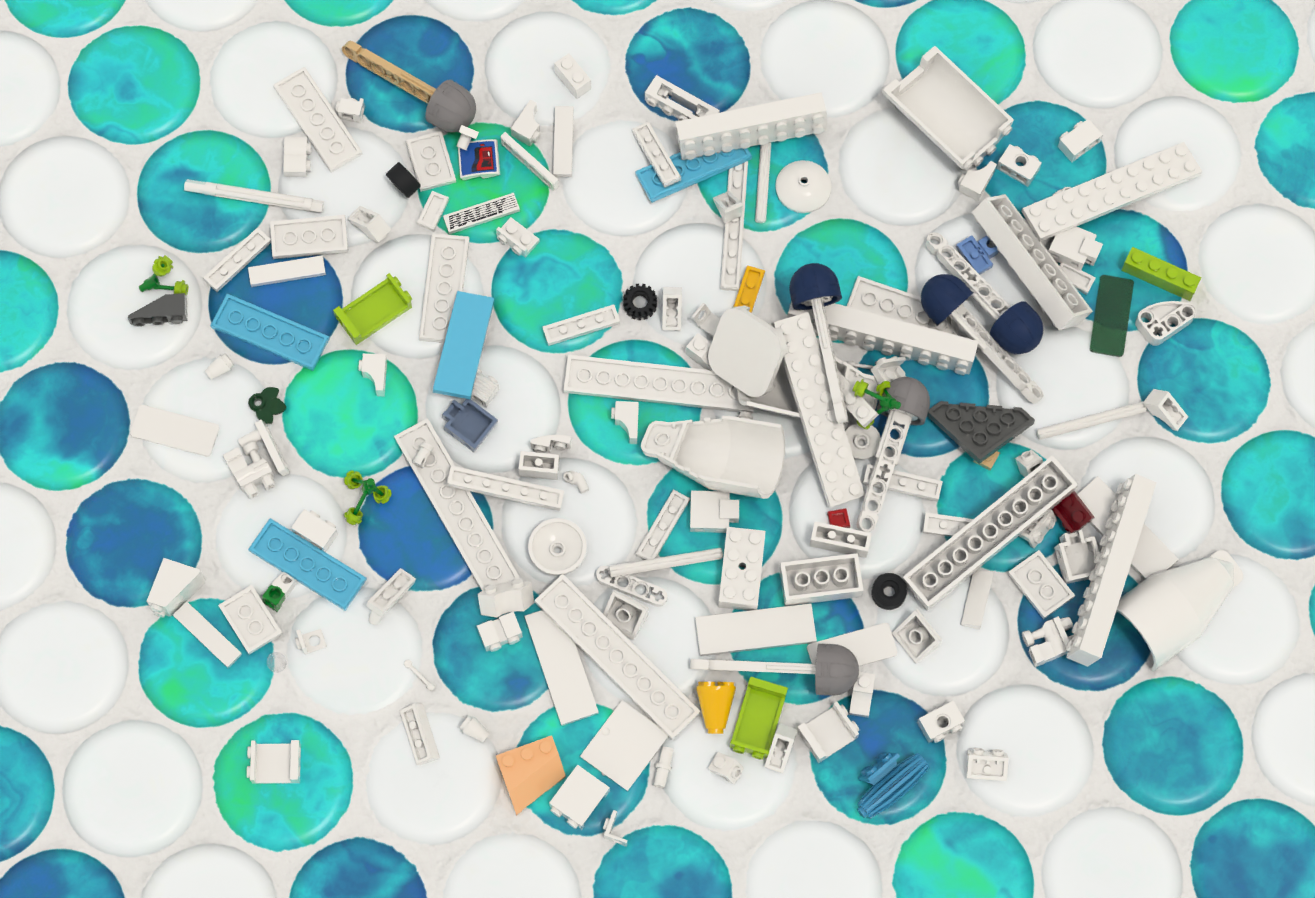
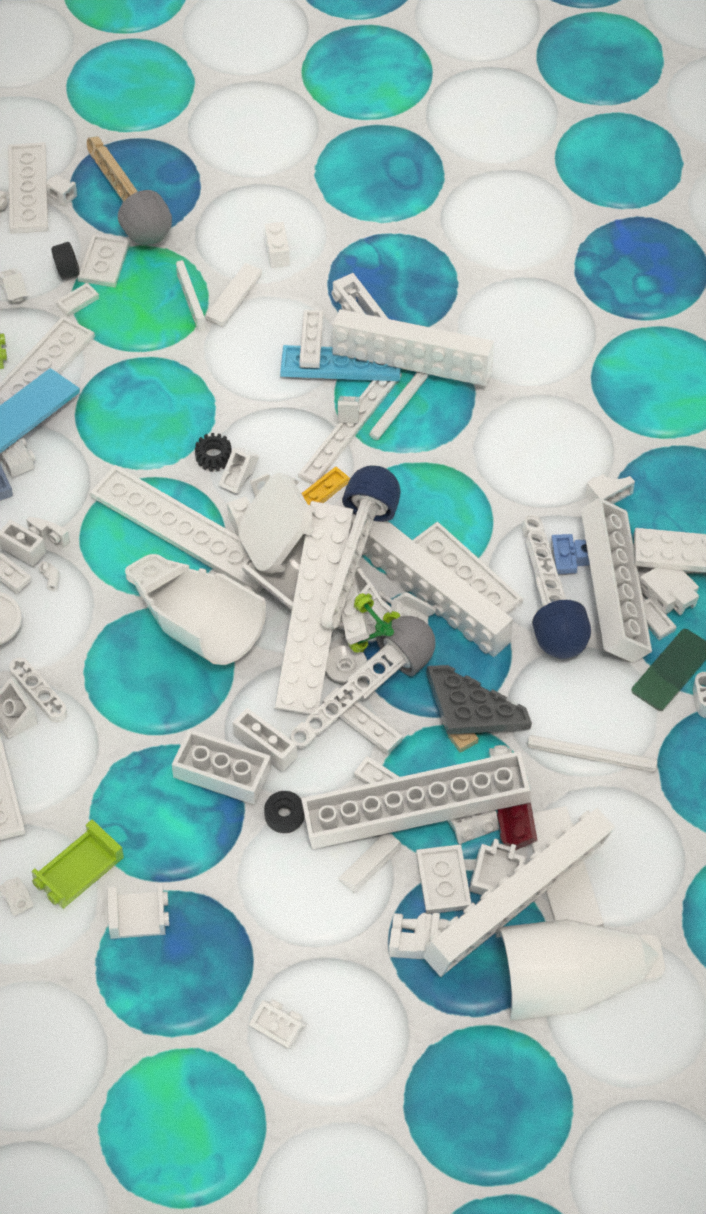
camera: 30 degrees right, 15 degrees down
white tile [443,193,520,234] -> none
white tile [457,125,479,151] -> none
slope [458,139,500,181] -> none
white bracket [496,217,540,258] -> none
white arch [511,100,541,146] -> none
white plate [542,305,620,346] -> none
white axle [609,548,723,577] -> none
white arch [611,401,639,444] -> none
white tile [636,489,690,560] -> none
white piece [690,491,739,533] -> none
light grey piece [690,643,859,696] -> none
white tile [695,604,817,656] -> none
yellow cone [696,682,736,734] -> none
white brick [718,527,766,611] -> none
white arch [764,723,798,773] -> none
white dish [776,160,831,213] -> none
white piece [807,623,898,666] -> none
red tile [827,508,850,528] -> none
white arch [849,672,875,718] -> none
dark azure plate [857,752,930,819] -> none
white cylinder [883,46,1014,170] -> none
white slope [892,609,942,663] -> none
white brick [917,701,965,743] -> none
piece [921,274,1044,404] -> none
white brick [996,144,1042,187] -> none
white arch [1143,389,1188,431] -> none

